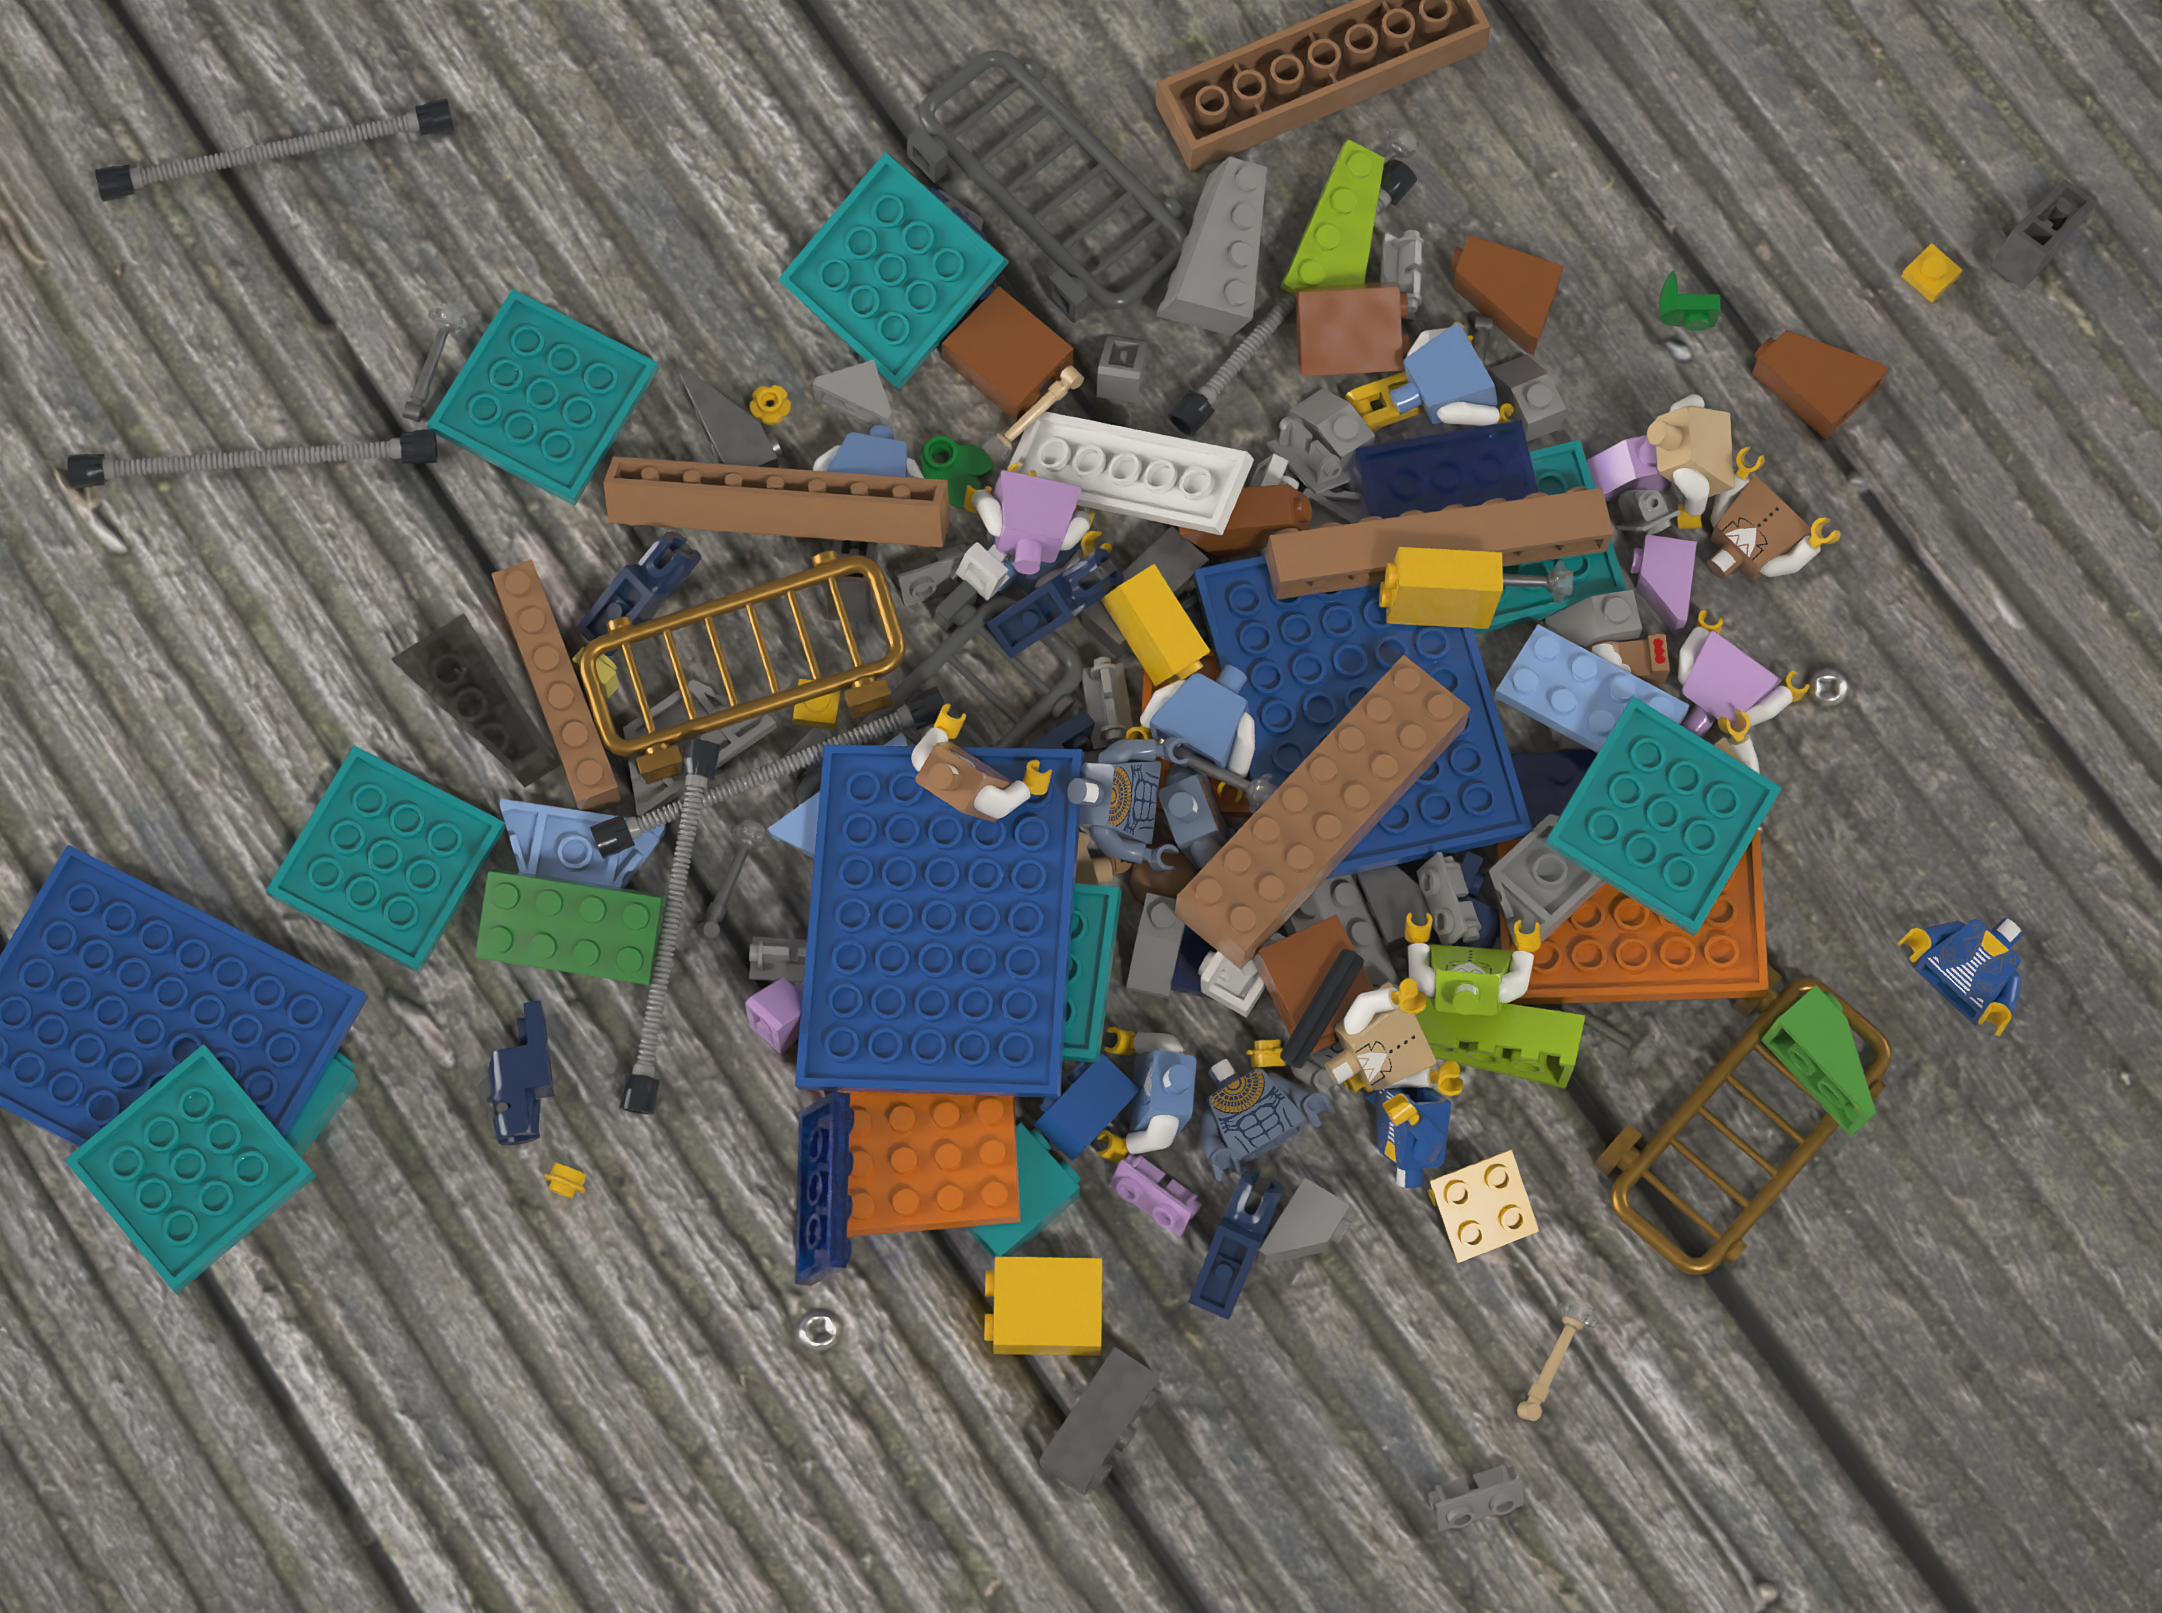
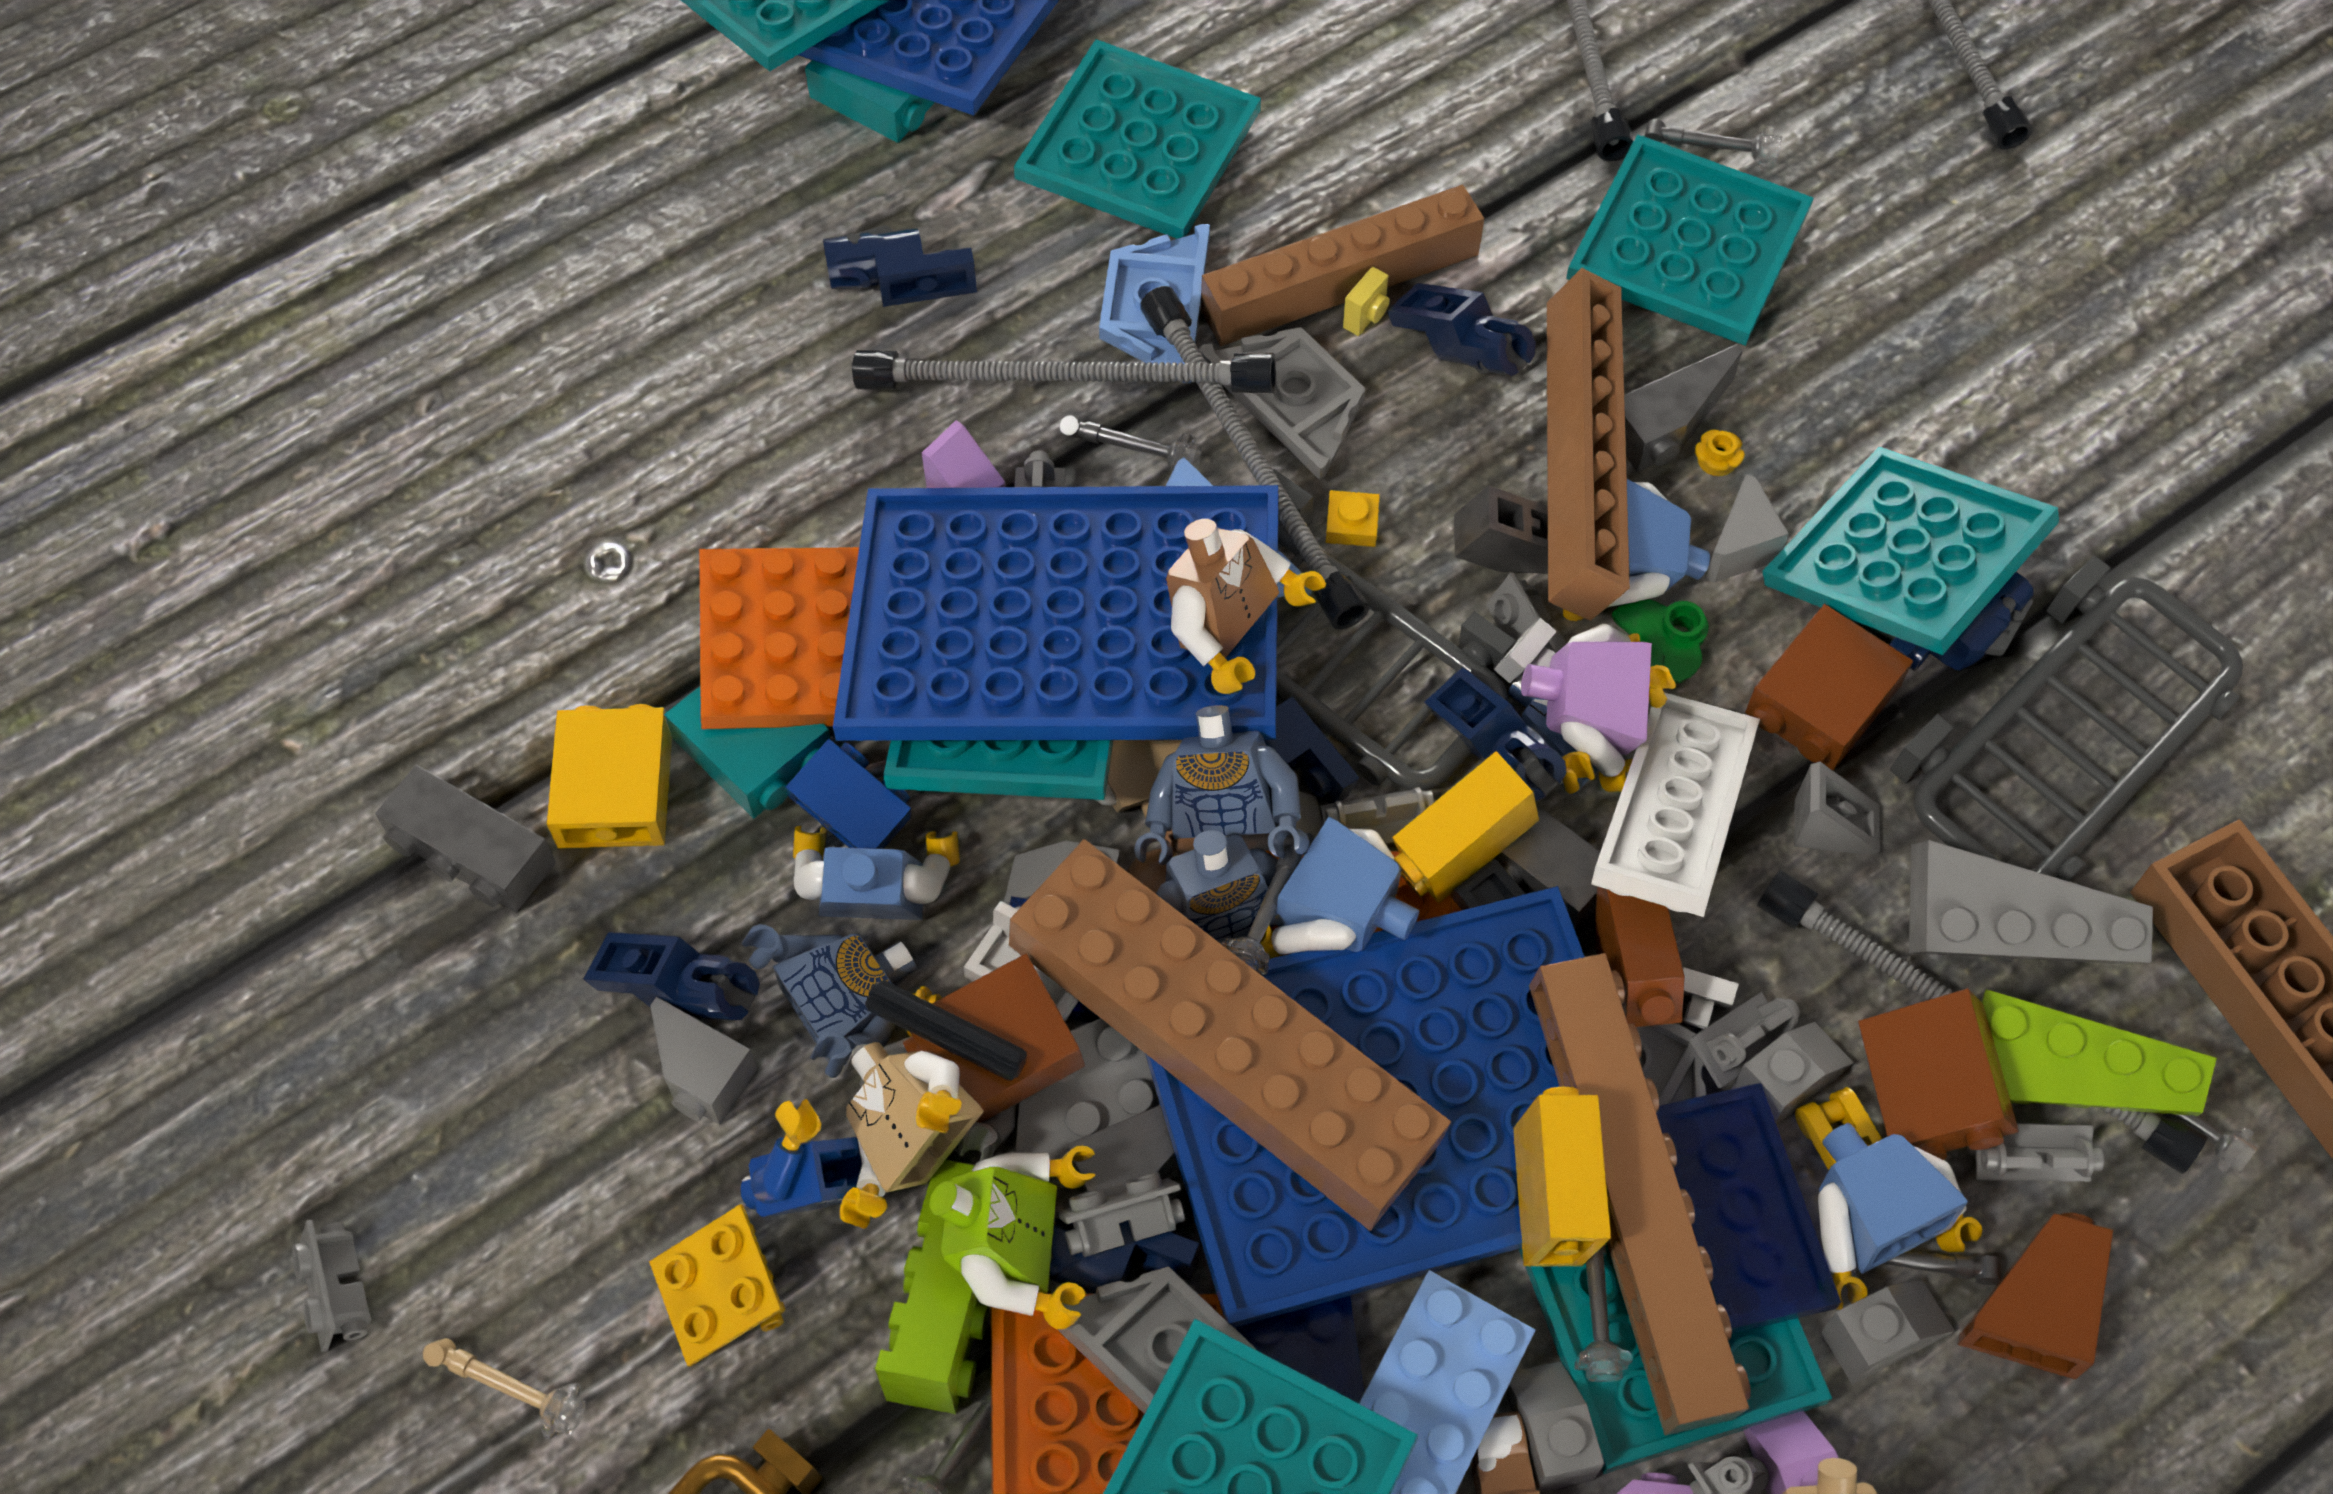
camera: 90 degrees right, 10 degrees down
clear smoke wedge [391,613,561,788] -> none
green brick [475,868,667,985] -> none
yellow plate [544,1163,587,1199] -> none
pearl gold bar [579,551,906,785] -> none
clear blue plate [795,1091,854,1286] -> none
tan piece [981,366,1084,465] -> none
lavender hinge [1109,1154,1203,1237] -> none

